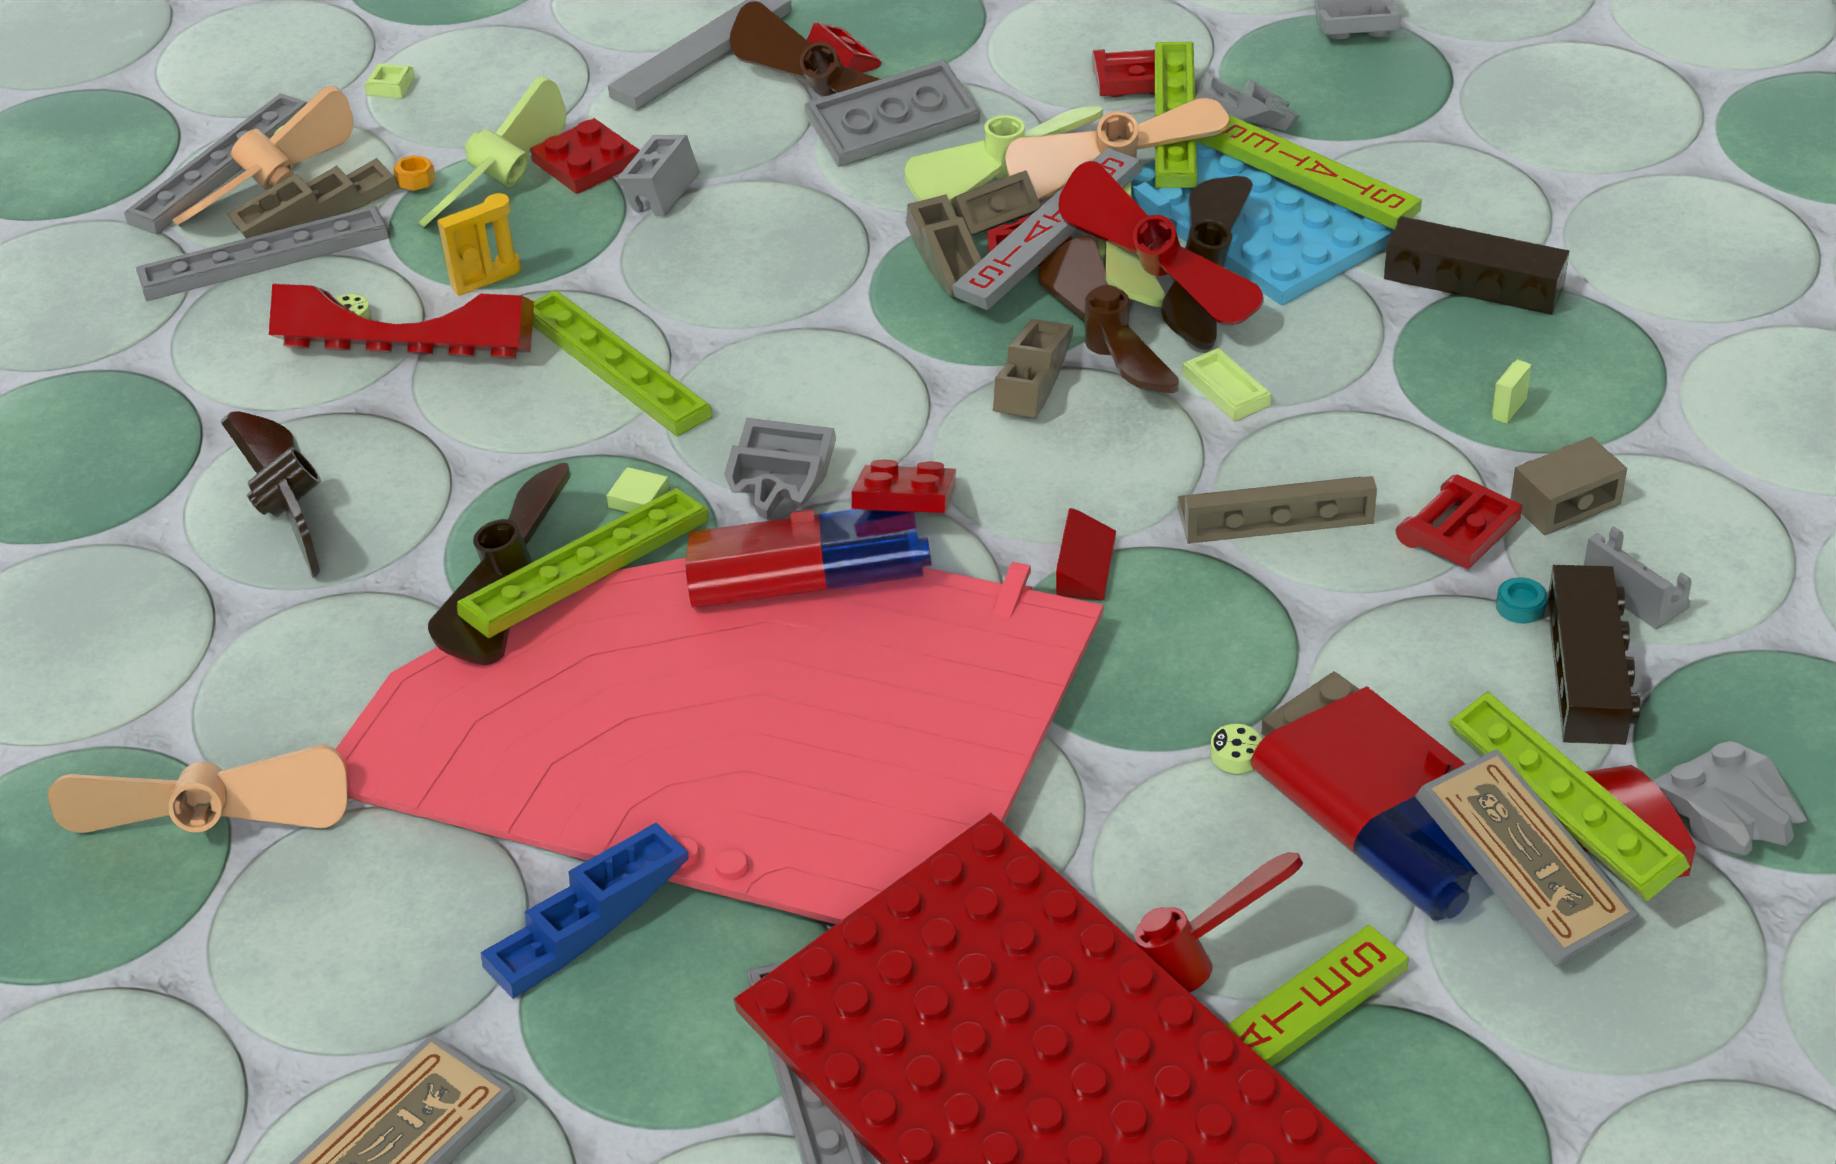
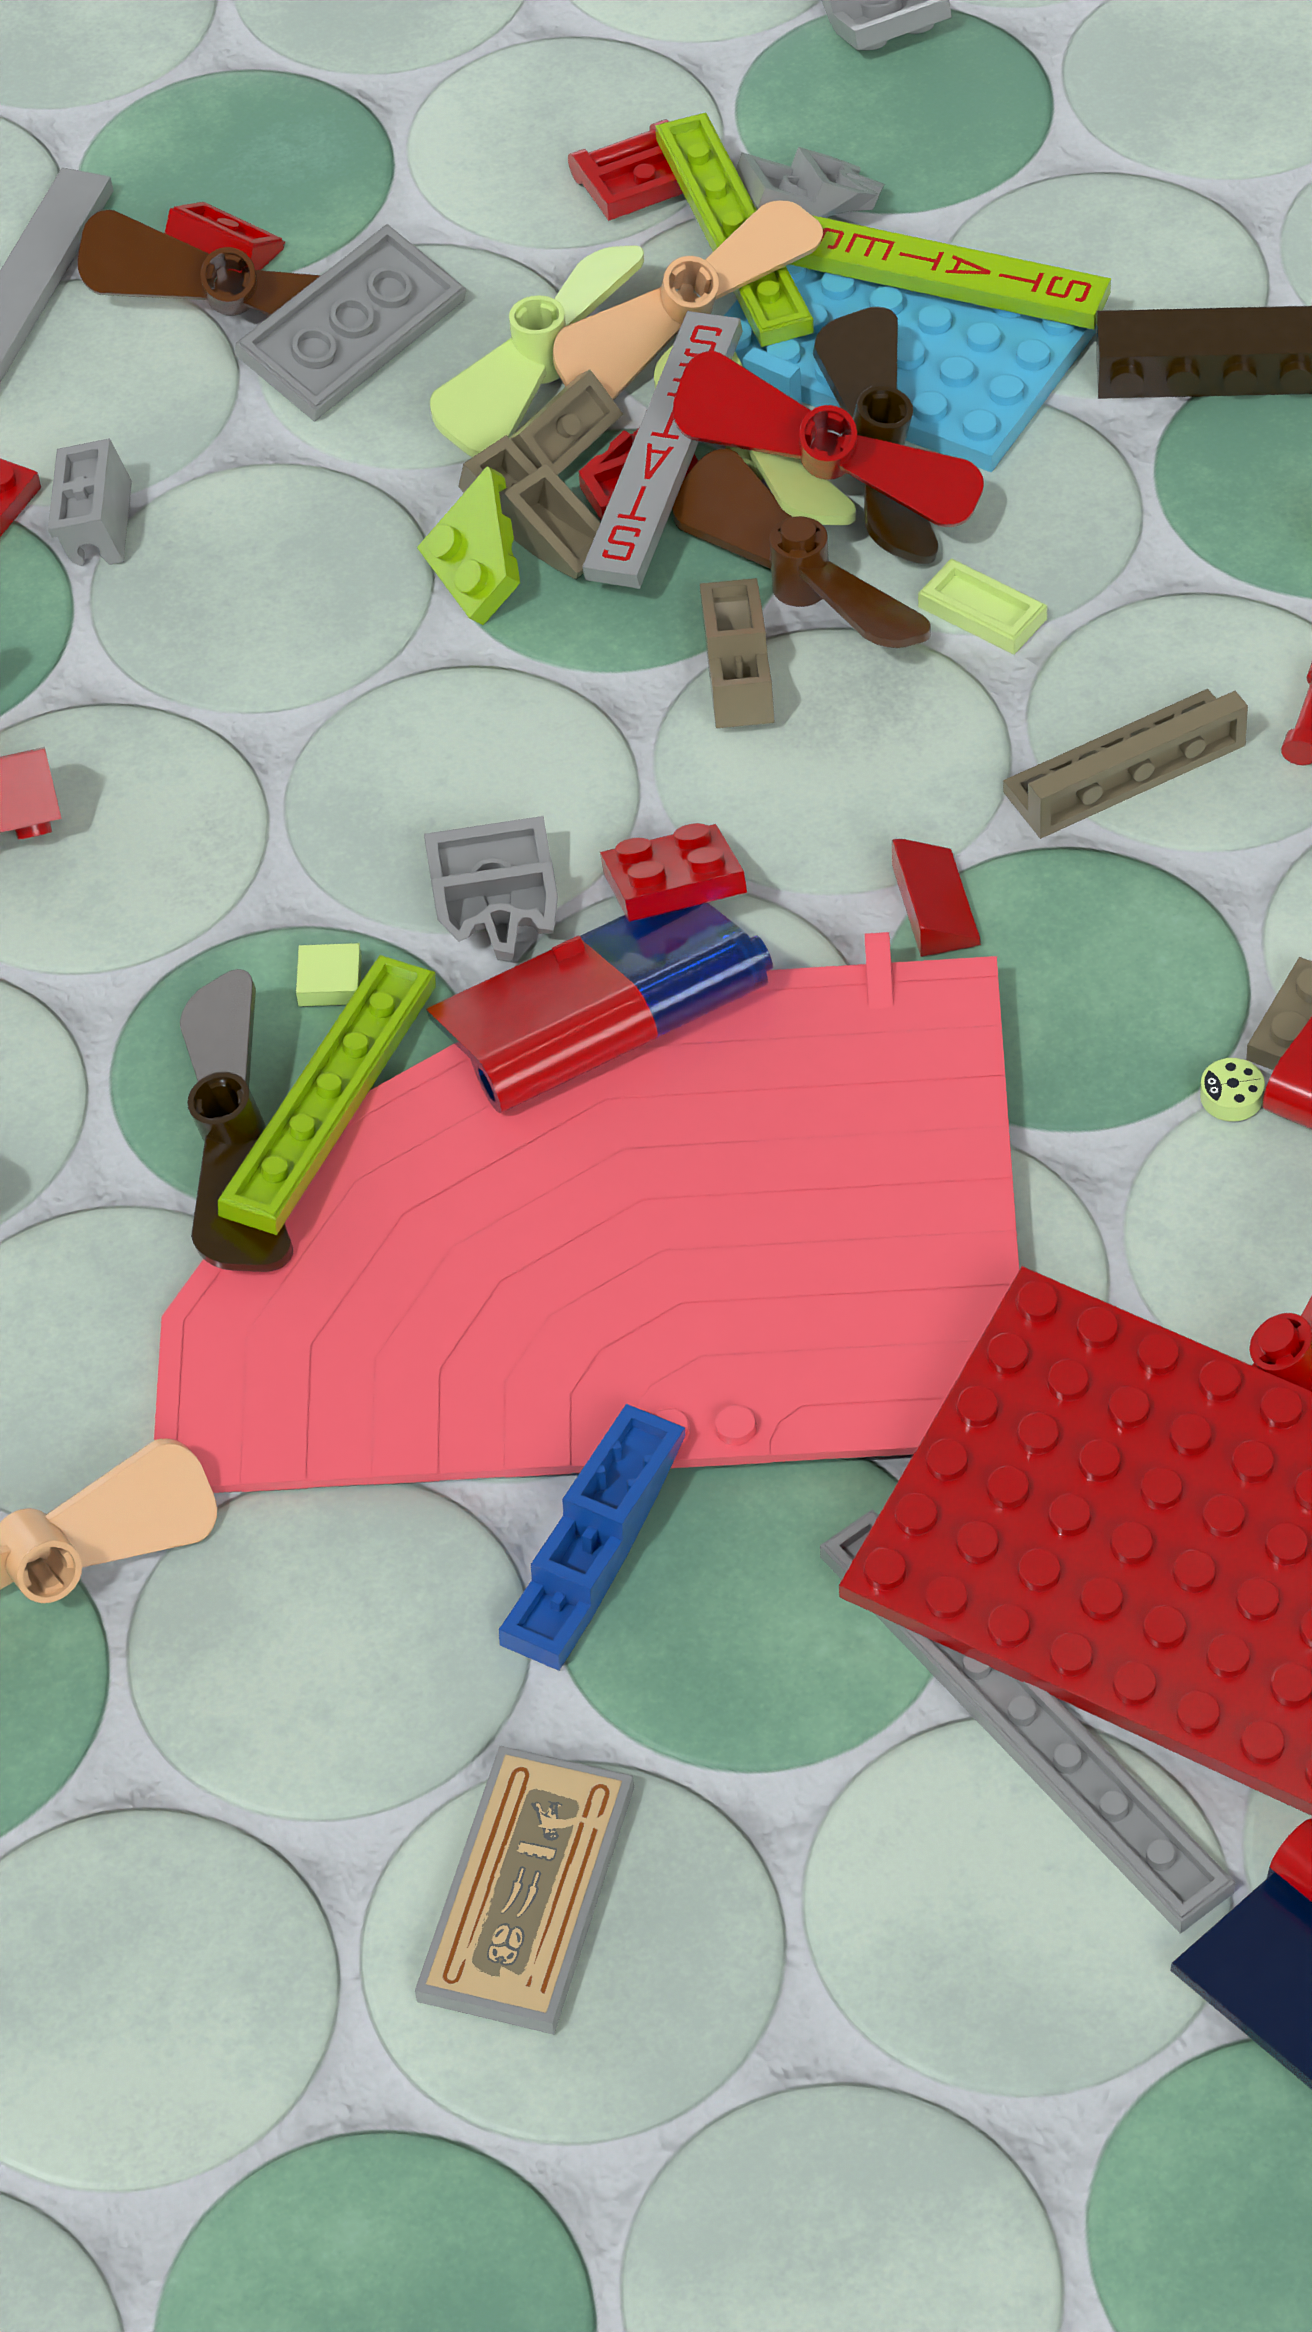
camera: 20 degrees left, 10 degrees up
lime tile [532,290,712,437] -> none
none -> lime wing [417,466,520,625]

